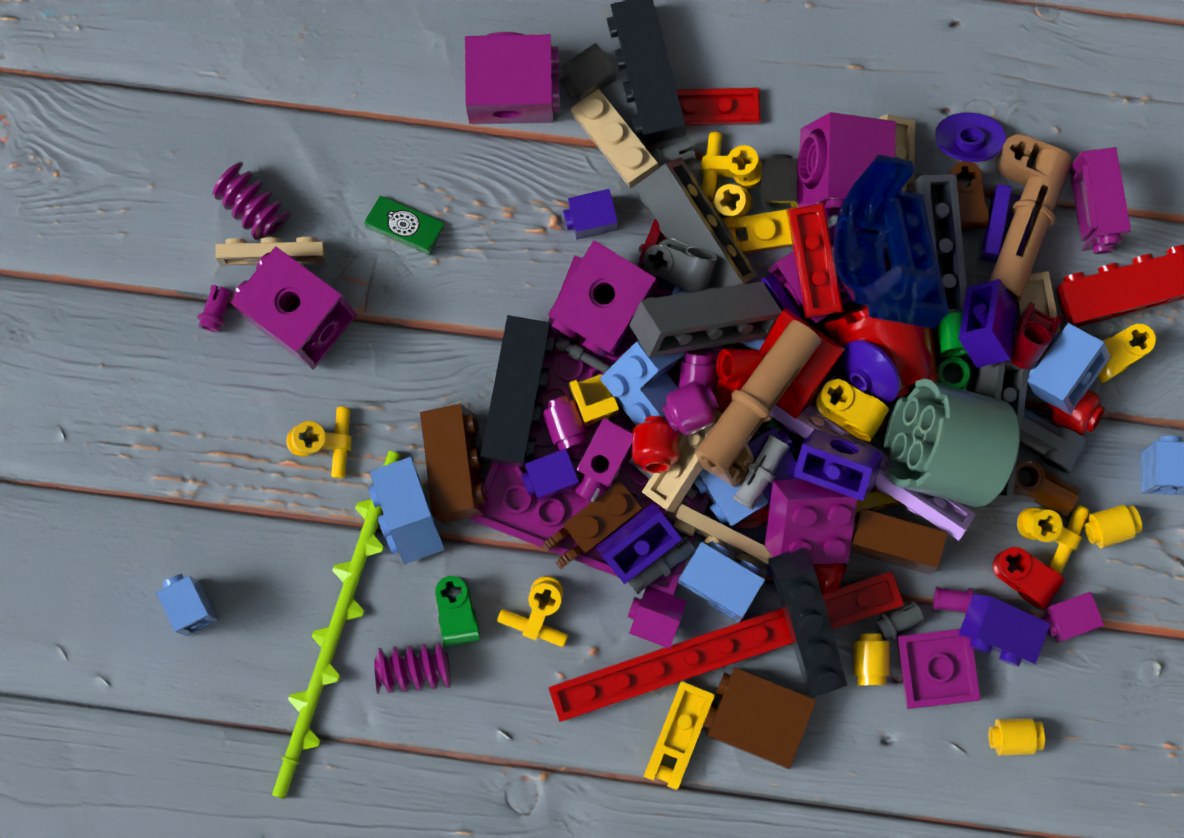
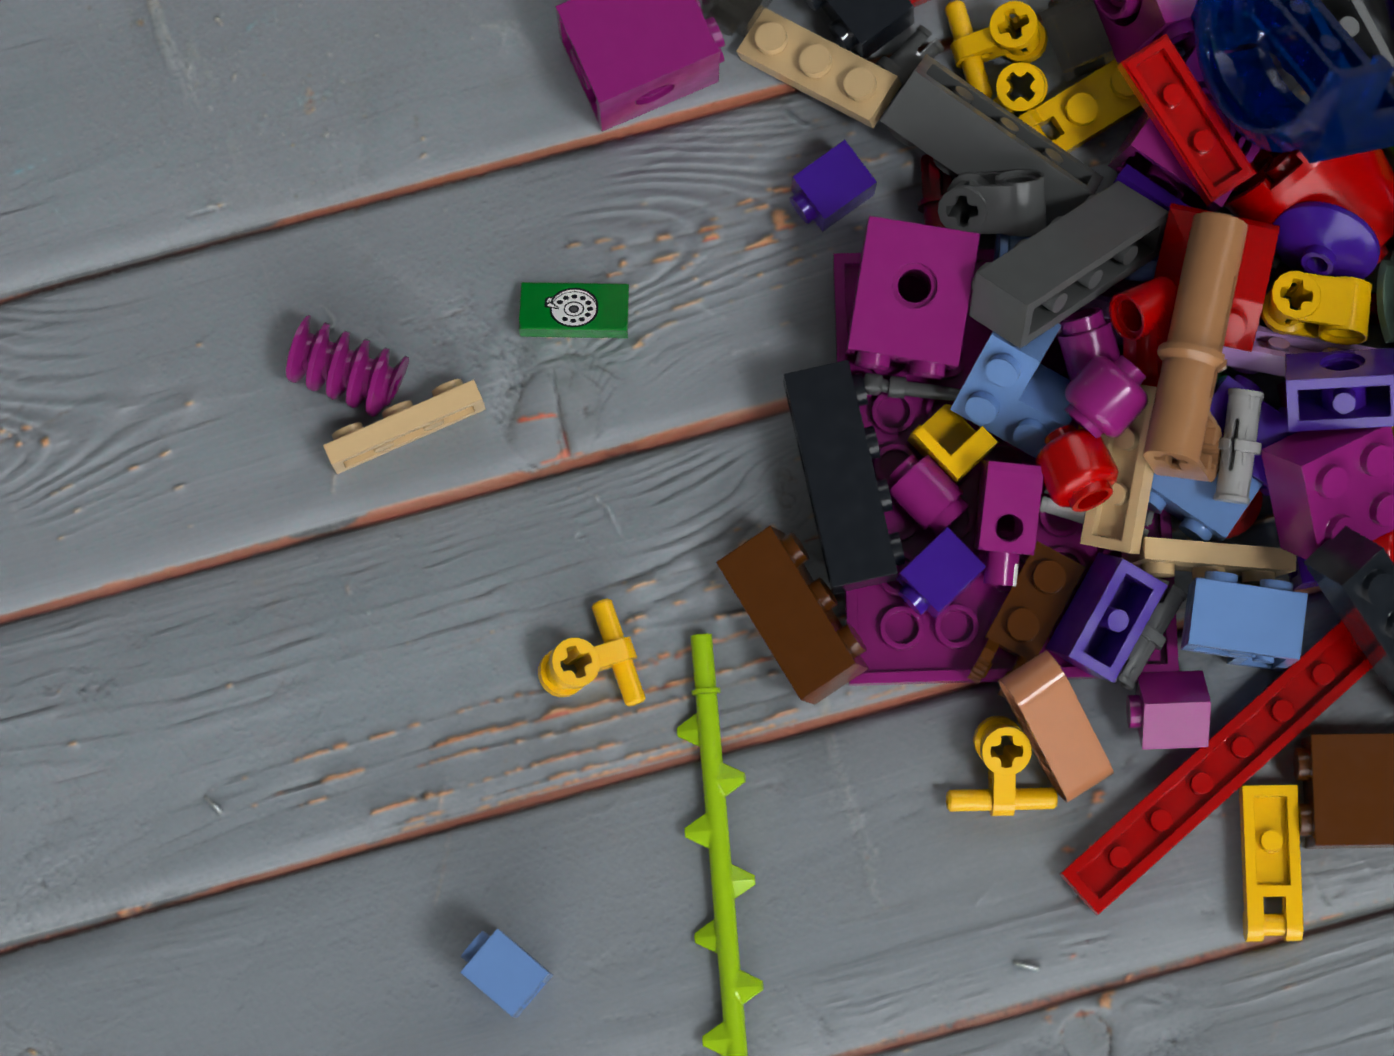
camera: 25 degrees left, 0 degrees up
magenta pin [197,285,233,333] -> none
magenta brick [230,246,357,370] -> none
medium blue brick [368,457,445,564] -> none
magenta piece [374,643,451,694] -> none
green piece [435,576,481,648] -> none
none -> nougat beam [998,650,1114,803]

